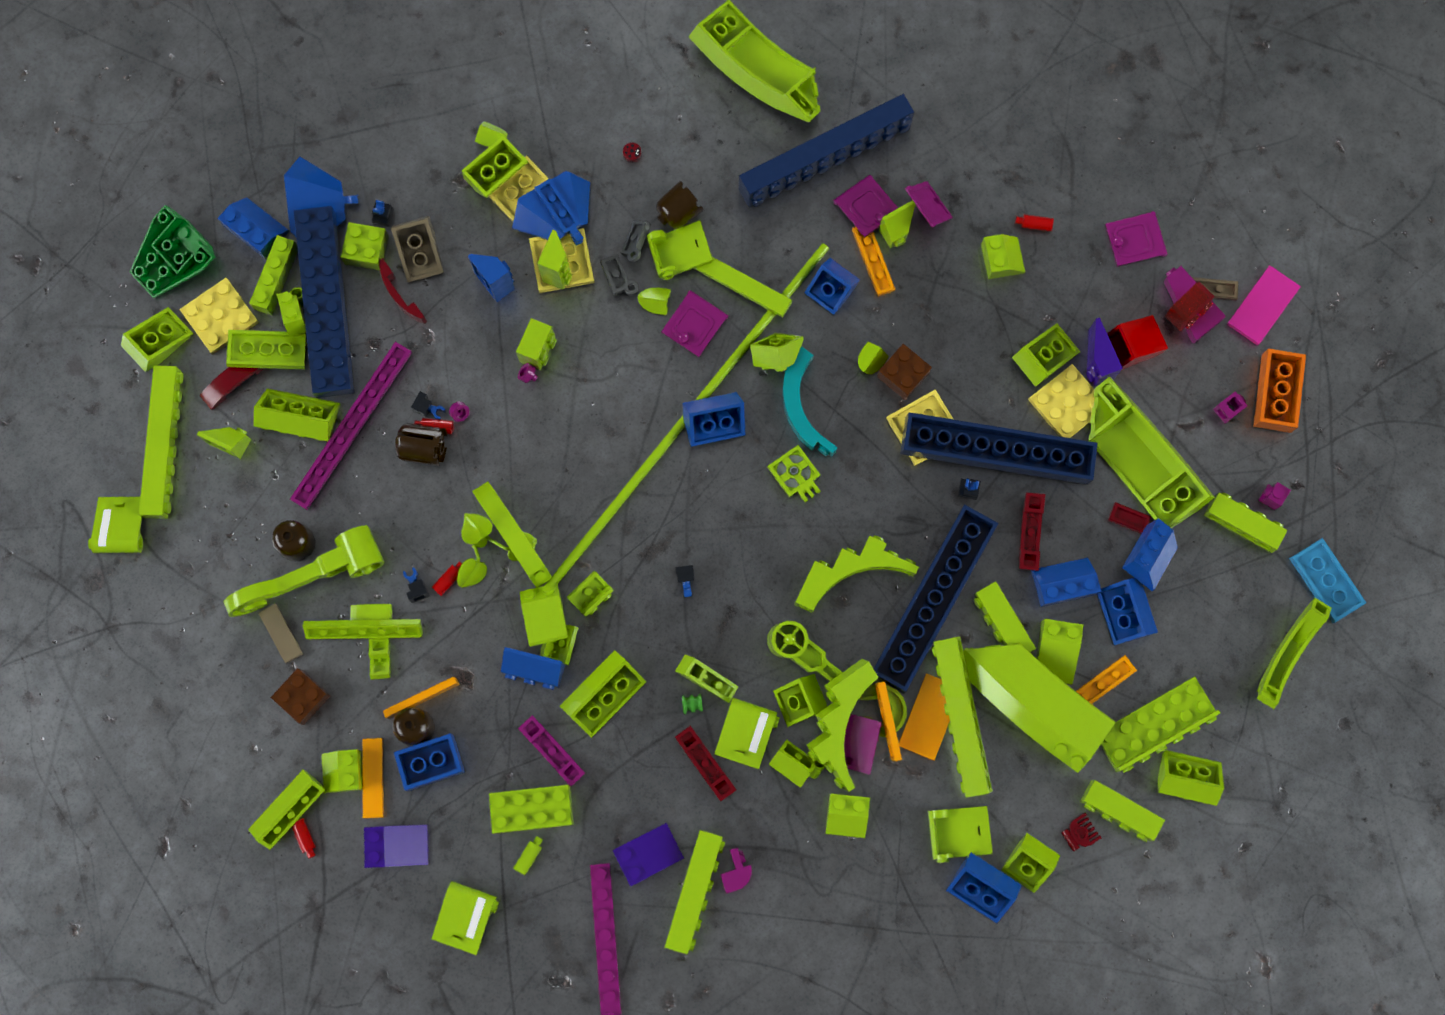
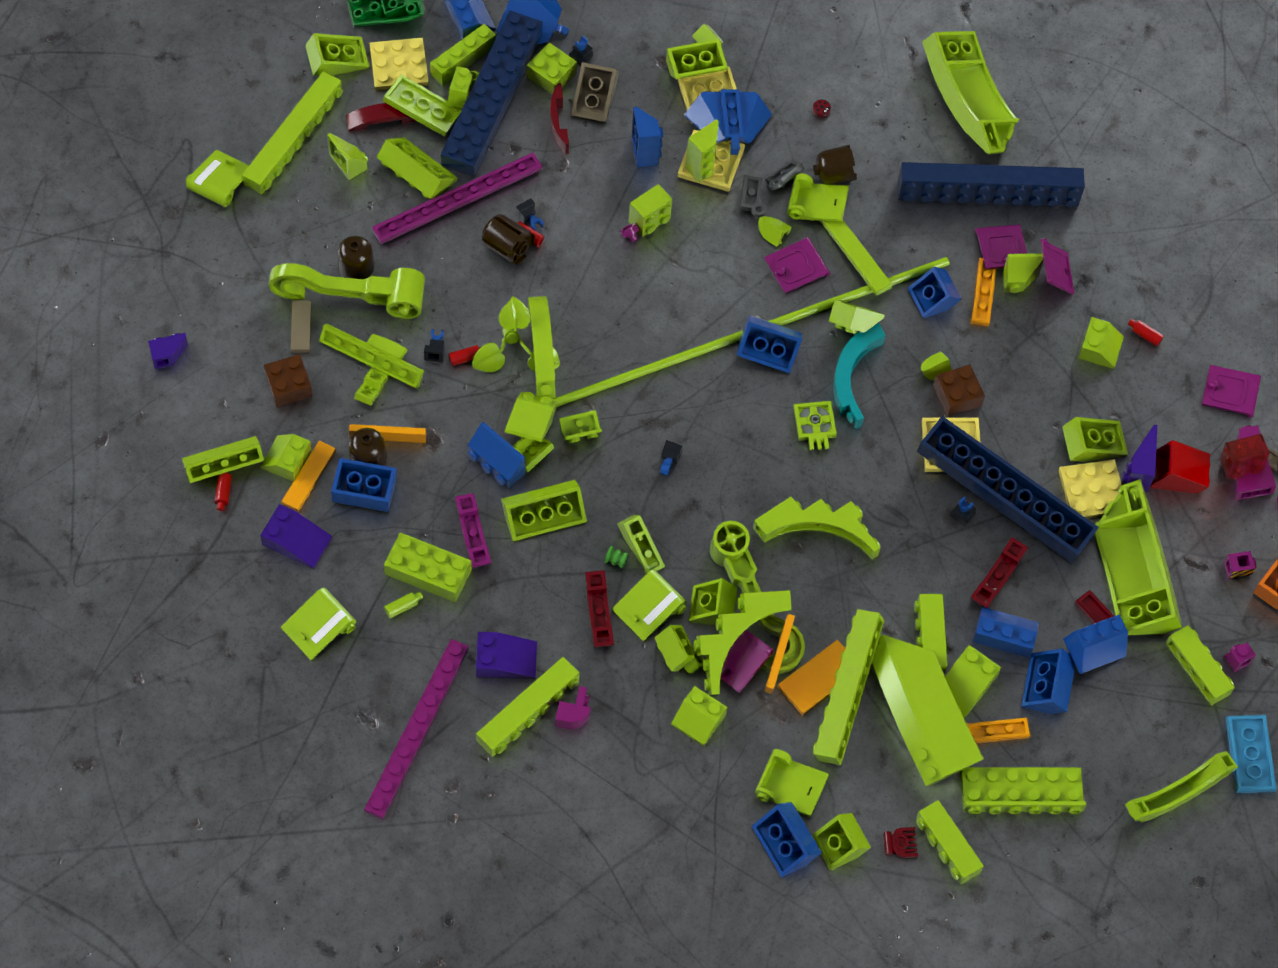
camera: 25 degrees right, 15 degrees down
magenta tile [449,401,470,422] -> none
dark blue brick [873,504,999,694] -> none
lime slope [1158,750,1224,806] -> none
none -> dark purple slope [148,333,188,369]

